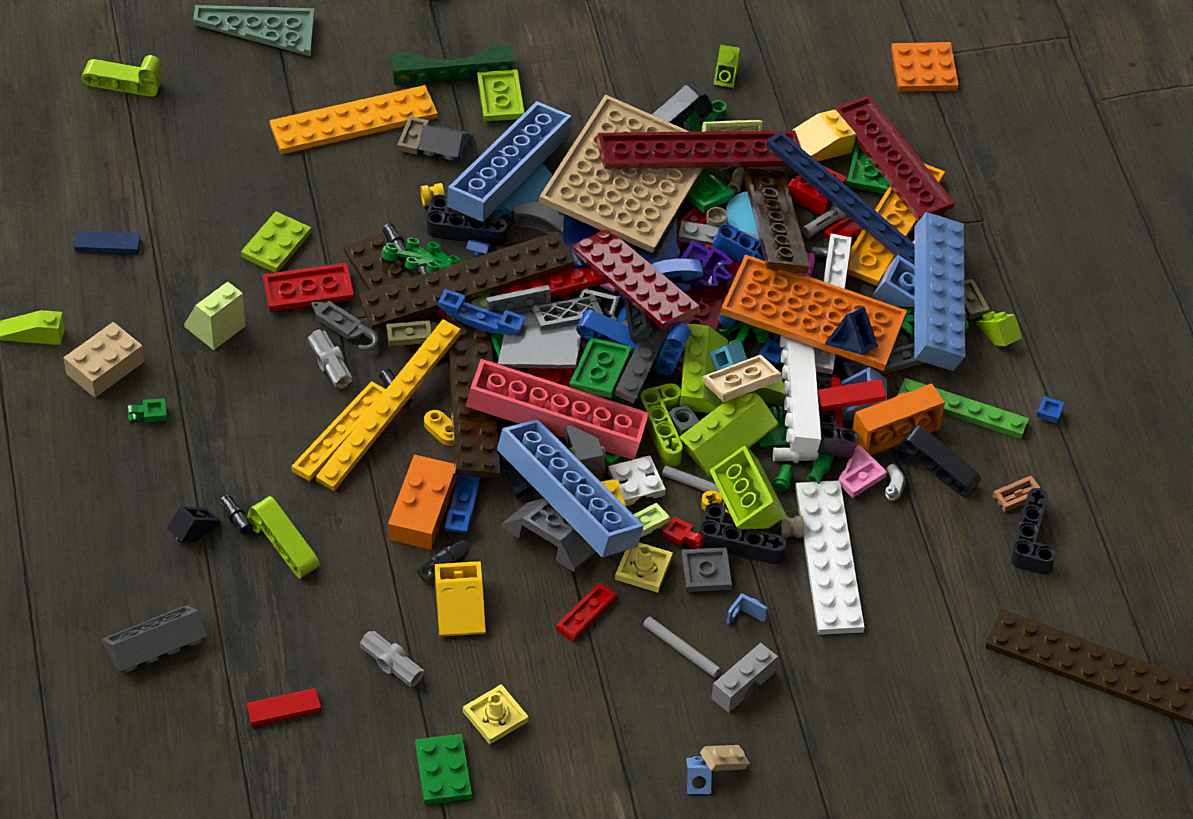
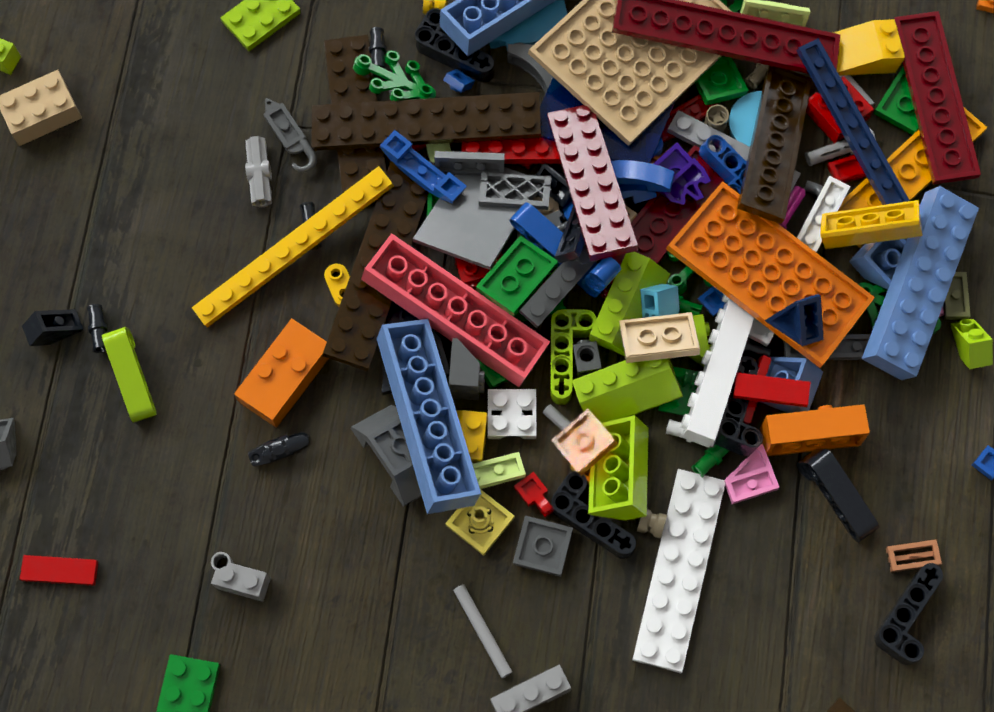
camera: 25 degrees right, 20 degrees up
green plate [128,398,167,422] -> none
yellowish green slope [184,282,245,350] -> none
red plate [263,263,354,312] -> none
yellow plate [292,381,386,482] -> none
light grey piece [360,631,424,687] -> none
olive plate [387,321,431,346] -> none
yellow slope [435,561,486,637] -> none
blue slope [445,475,480,533] -> none
light yellow plate [463,684,528,744] -> none
red tile [556,582,617,642] -> none
medium blue bracket [726,593,768,625] -> none
green pin [773,464,795,493] -> none
light grey arm [885,464,906,501] -> none
bright green plate [898,378,1029,439] -> none
none -> light grey hinge [211,552,271,602]
none -> clear orange plate [551,408,619,476]
none -> yellow slope [820,200,923,249]

